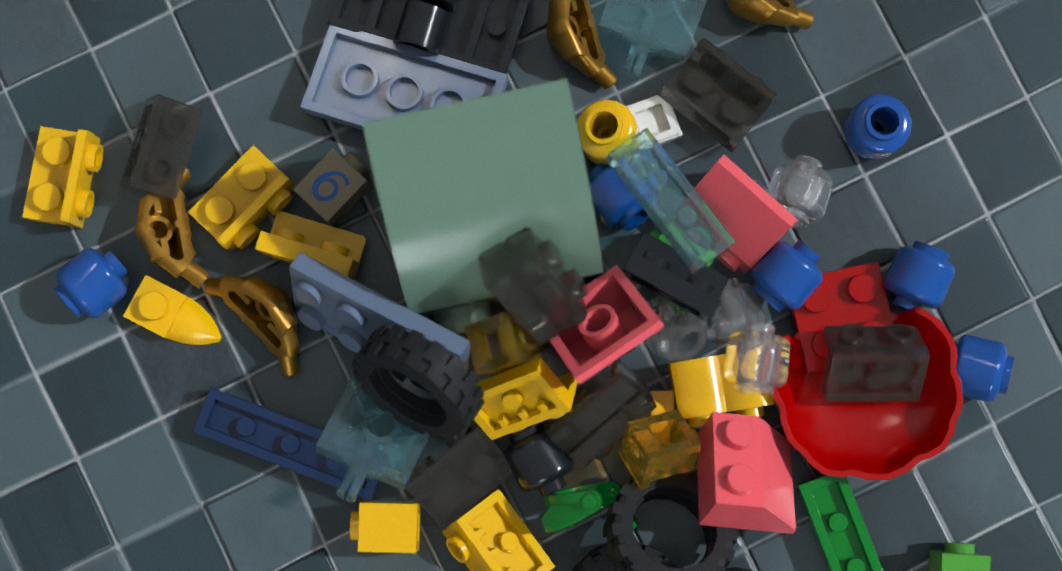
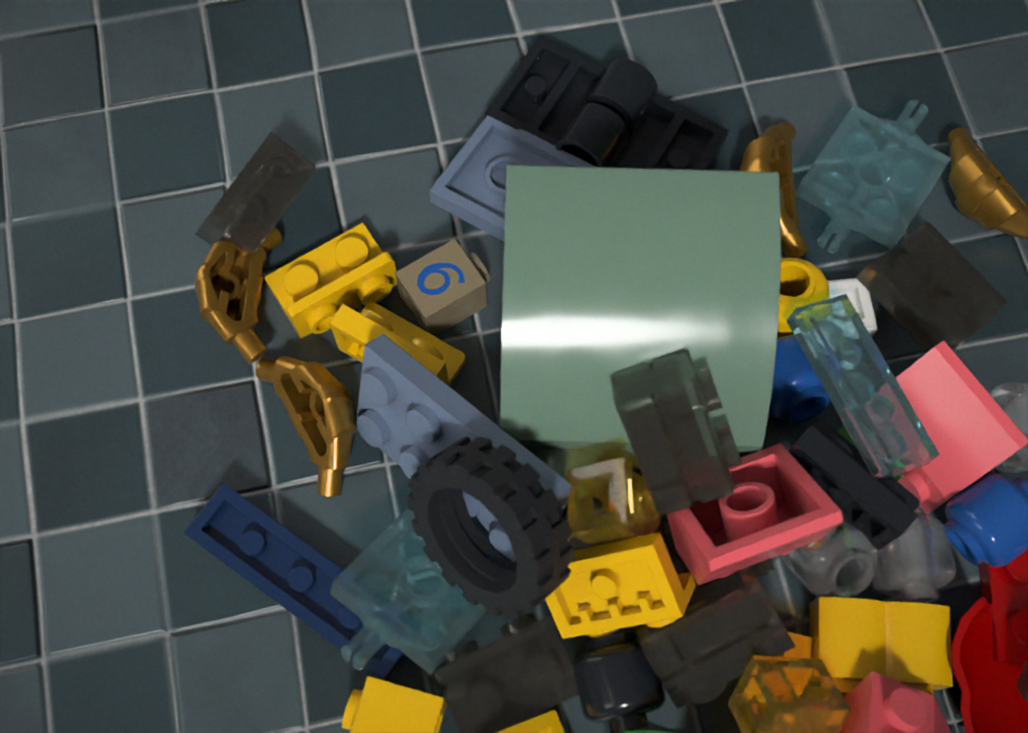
camera: 15 degrees right, 15 degrees down
yellow bracket [22,126,104,229] -> none
blue head [54,248,128,318] -> none
yellow plate [123,275,222,345] -> none
clear head [724,322,790,396] -> none

